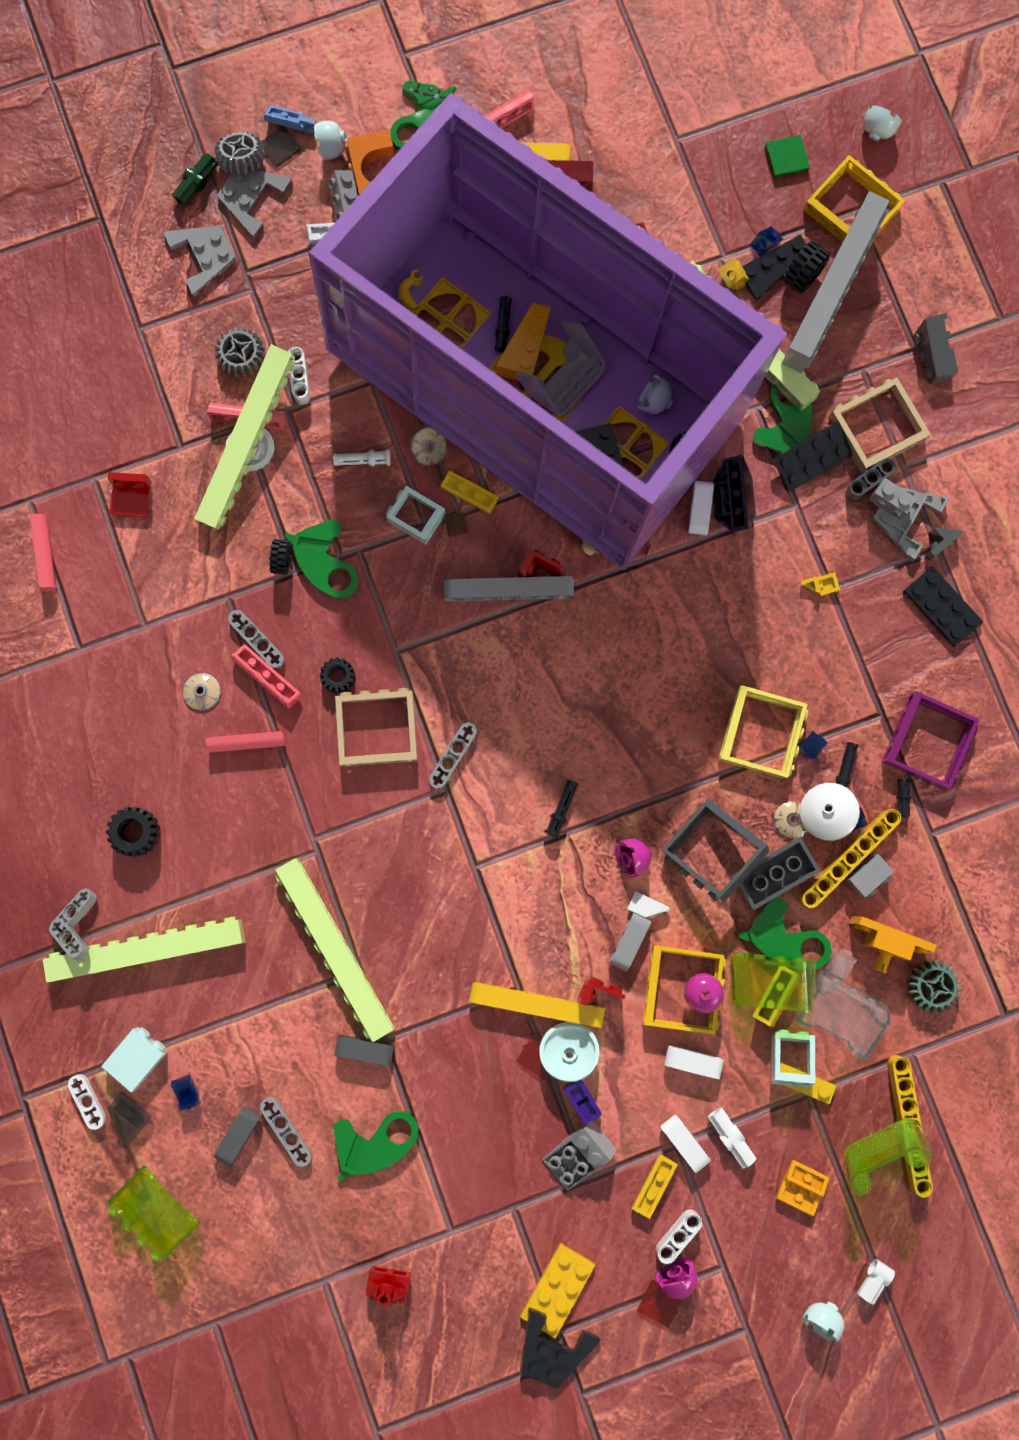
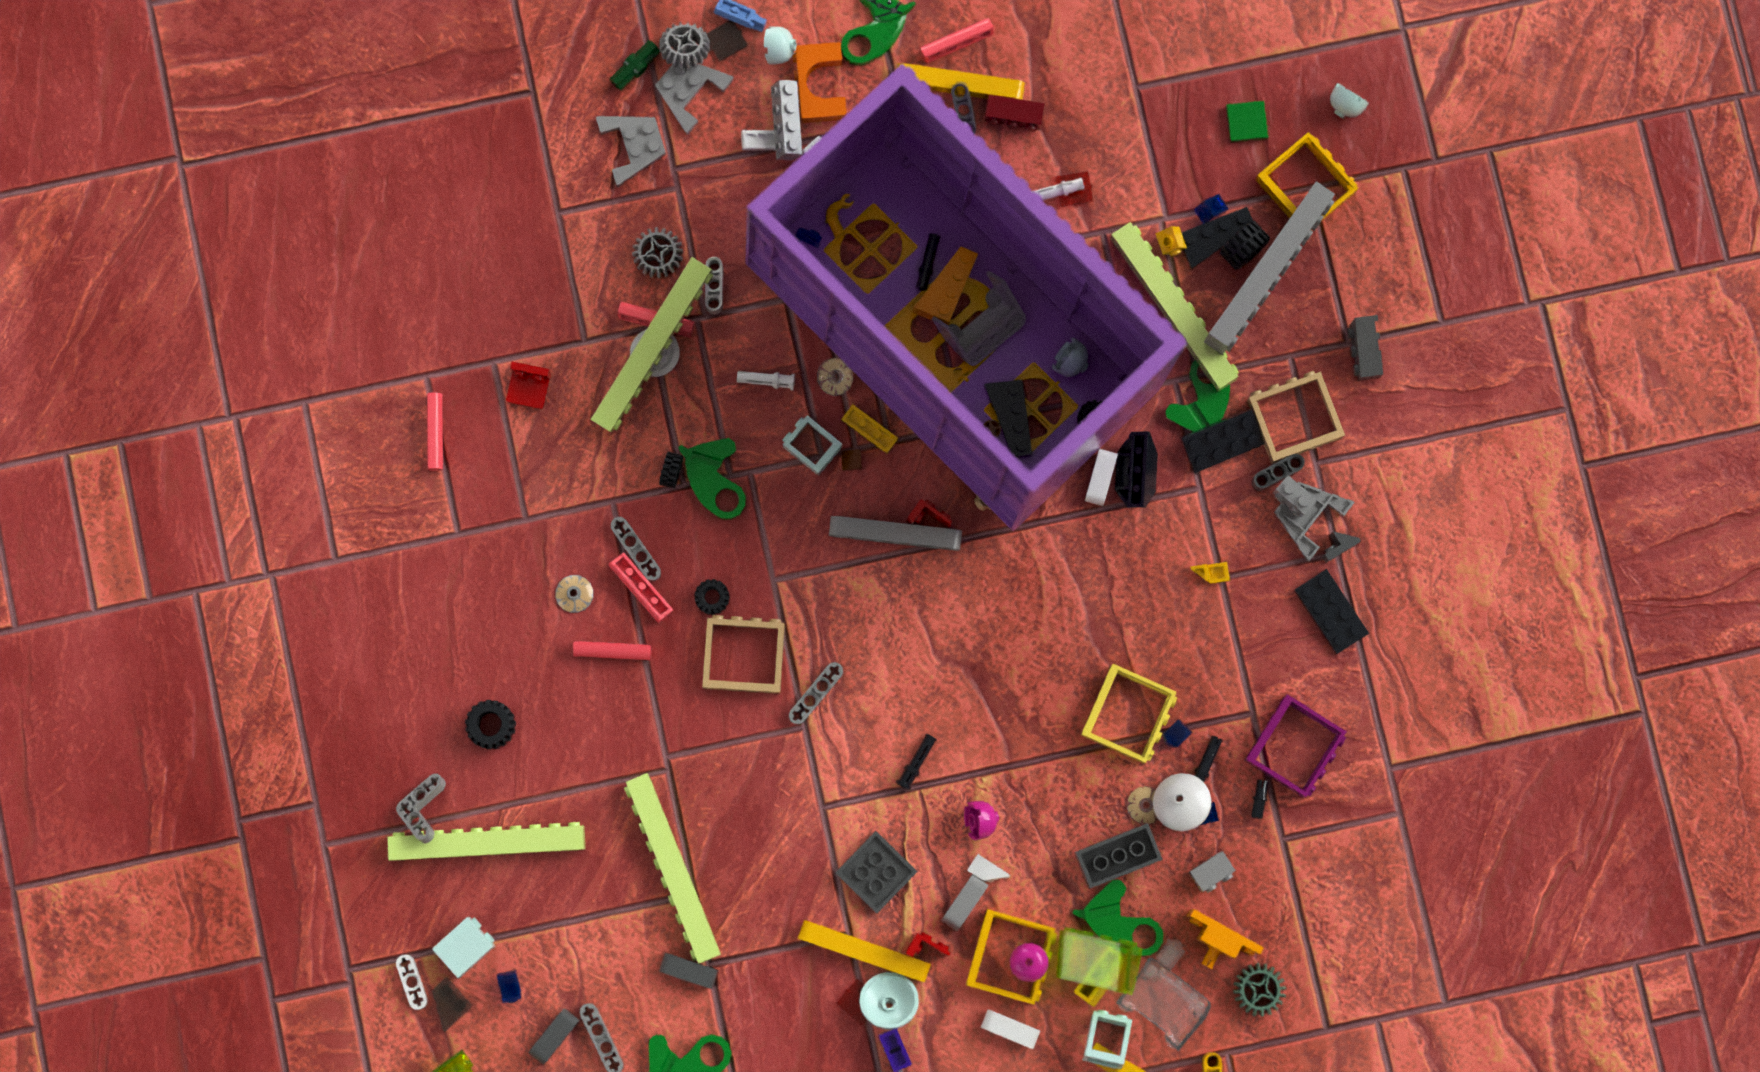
camera: 10 degrees right, 0 degrees up
dark grey window [662,799,770,903] -> none
yellow beam [798,809,901,908] -> none
none -> dark grey plate [835,831,918,913]

